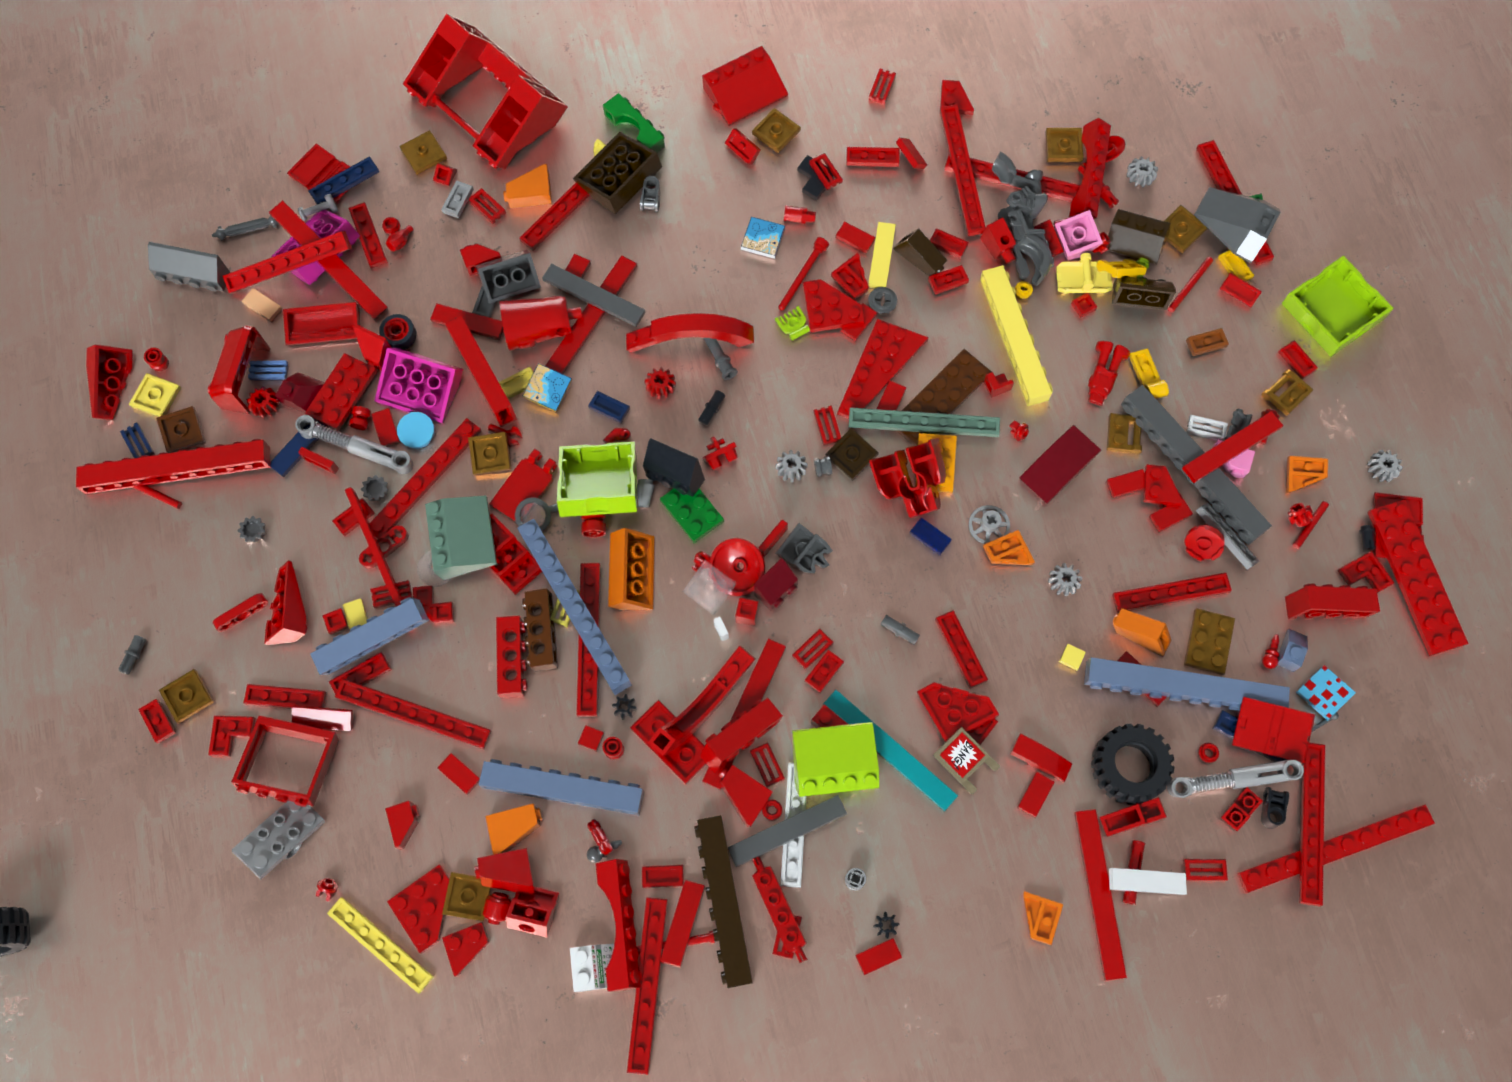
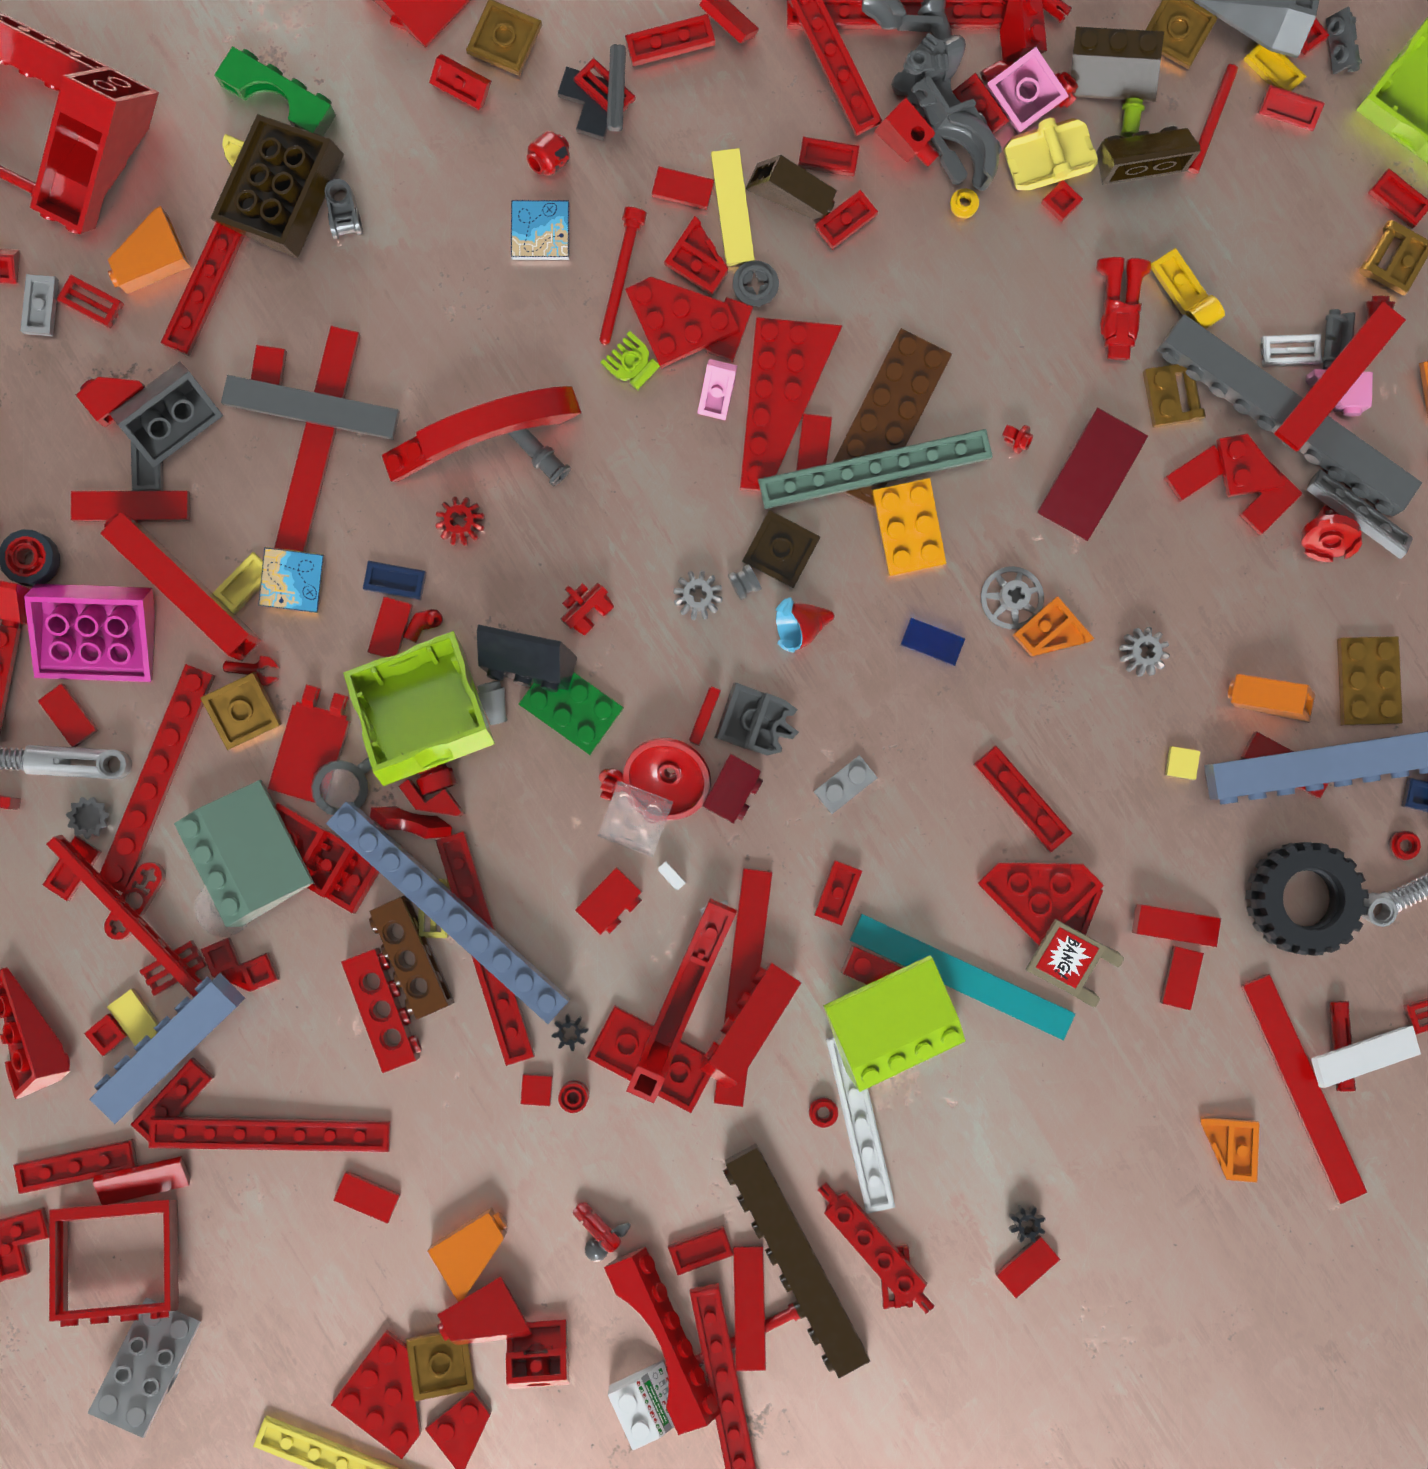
camera: 25 degrees left, 15 degrees up
red plate [316,878,338,902] -> none
red wheel [349,406,371,431] -> none
red slope [385,801,420,850] -> none
medium azure tile [397,412,435,449] -> none
sand blue brick [479,759,644,816] -> none
red head [483,892,511,925] -> none
red torso [500,296,583,351] -> none
orange slope [608,528,654,611] -> none
black axle [698,390,725,425] -> none
red slope [719,765,773,827] -> none
dark grey tile [728,795,847,867] -> none
red panel [735,598,759,626] -> none
red tile [750,743,785,788] -> none
red hinge [783,205,816,224] -> none
red tile [792,629,834,670] -> none
red tile [814,405,841,445] -> none
light grey wheel [845,868,866,891] -> none
red piece [869,438,946,518] -> none
dark grey pin [881,615,920,645] -> none
light yellow brick [980,265,1053,406] -> none
red panel [984,372,1014,398] -> none
yellow plate [1096,259,1147,278] -> none
red slope [1099,797,1167,837] -> none
red tile [1112,573,1232,613] -> none
dark orange plate [1186,328,1229,356] -> none
none -> red tile [367,597,413,658]
none -> red tile [370,806,452,839]
none -> red slope [399,779,465,817]
none -> red head [527,131,570,176]
none -> red brick [575,867,643,935]
none -> dark grey axle [607,44,626,132]
none -> bright pink slope [698,359,738,420]
none -> hat [775,597,835,653]
none -> light grey plate [814,755,878,814]
none -> dark grey hinge [1326,7,1362,74]

